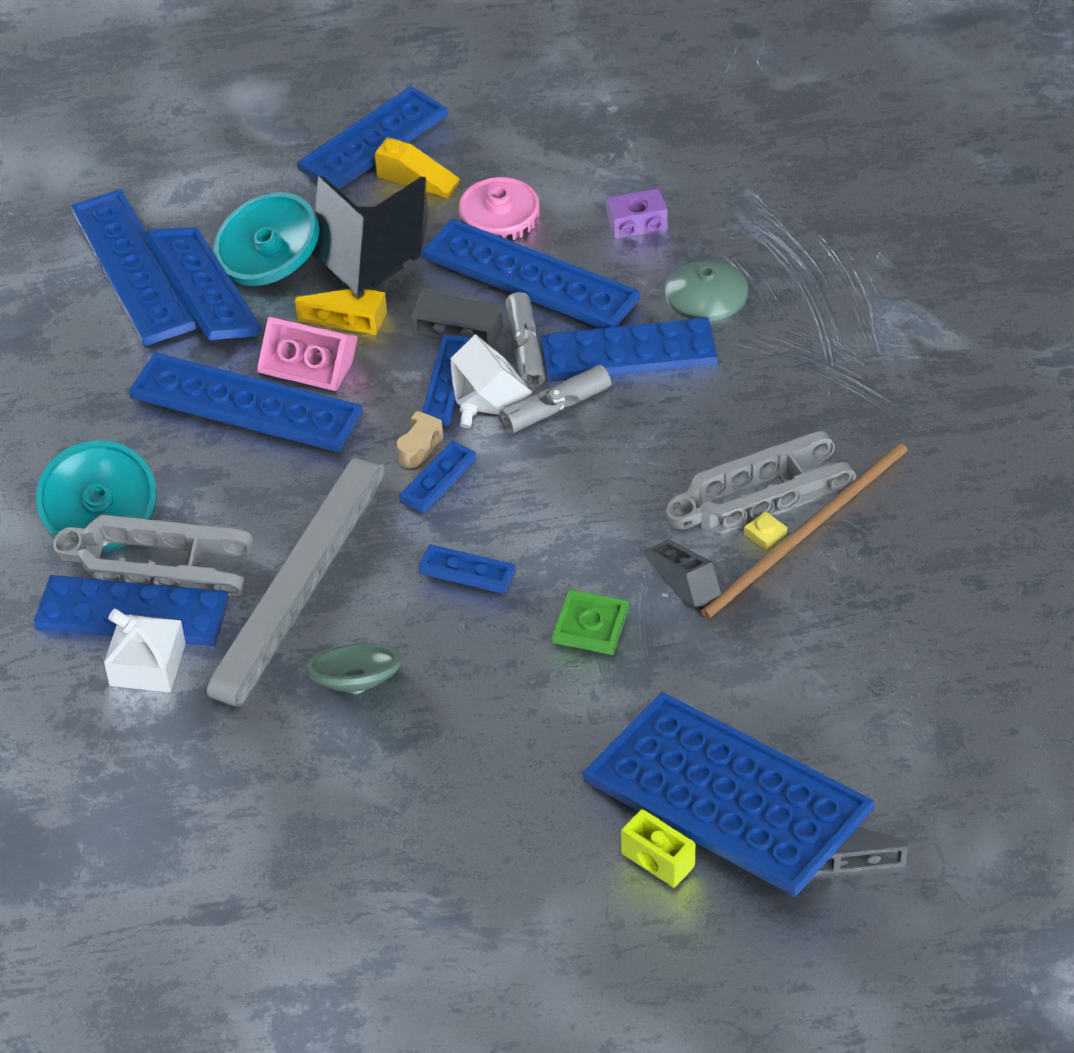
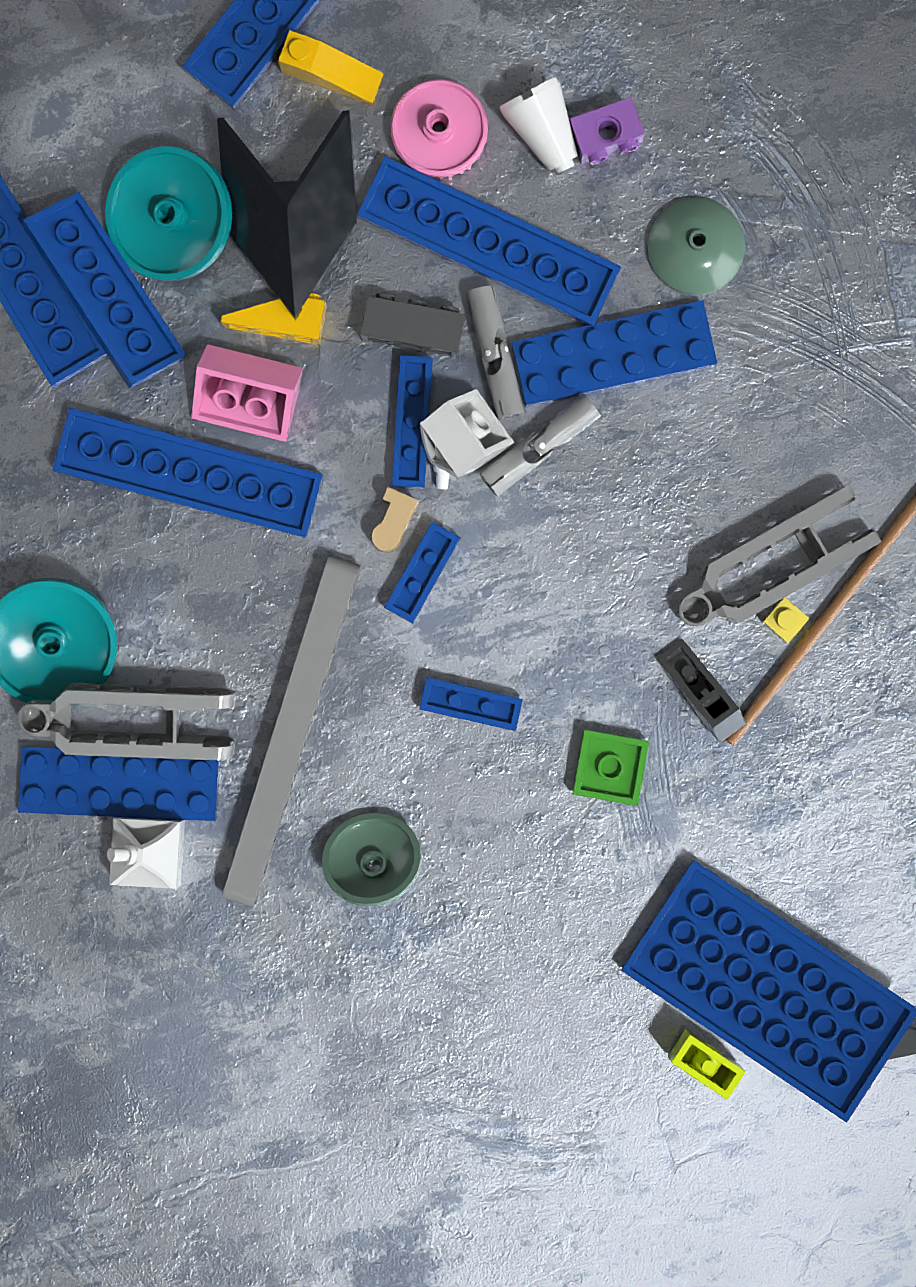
camera: 10 degrees left, 40 degrees up
none -> white cone [499,77,578,174]

